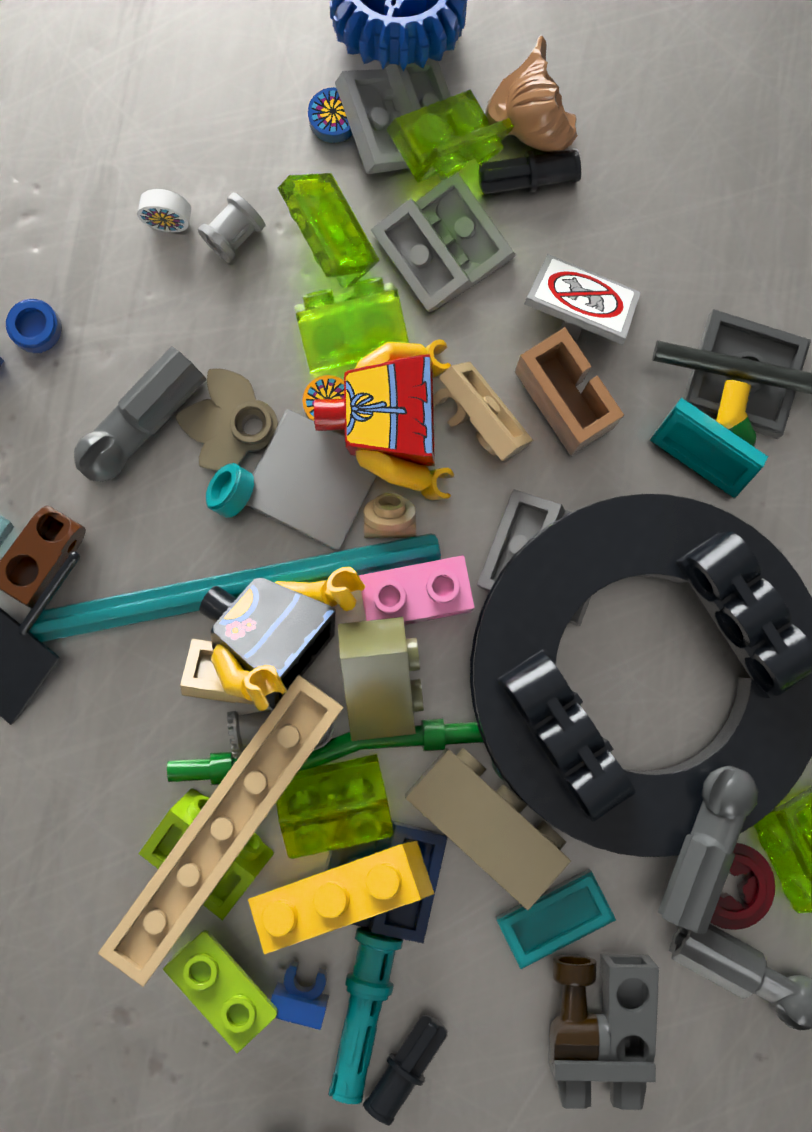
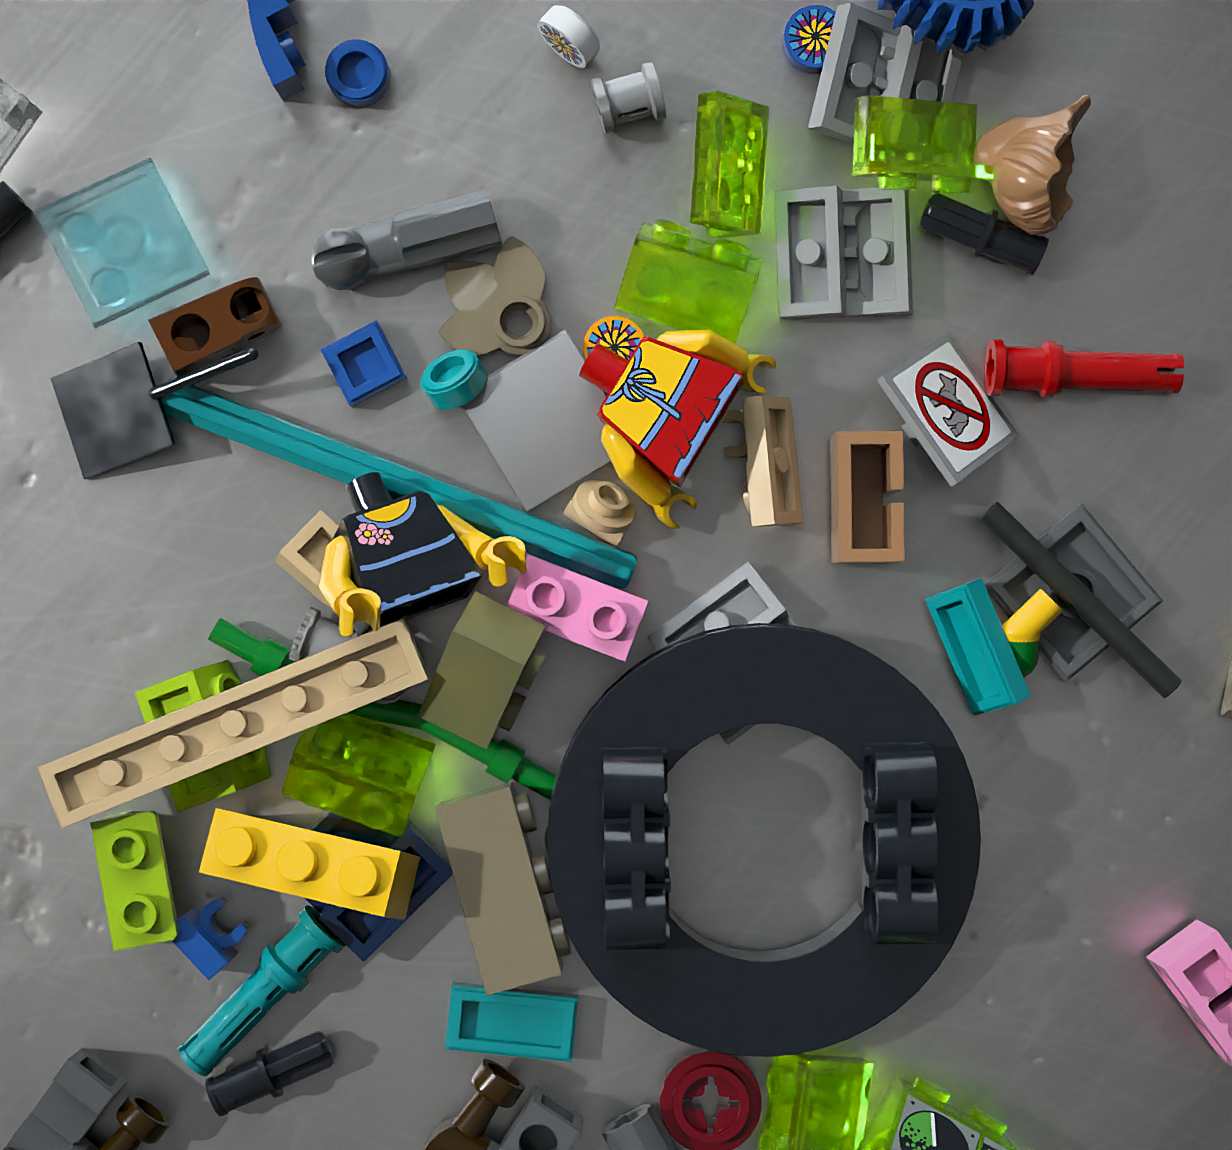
camera: 35 degrees right, 5 degrees up
dark grey piece [658,766,759,934] -> none
none -> blue tile [320,320,408,407]
none -> red pin [984,339,1184,398]

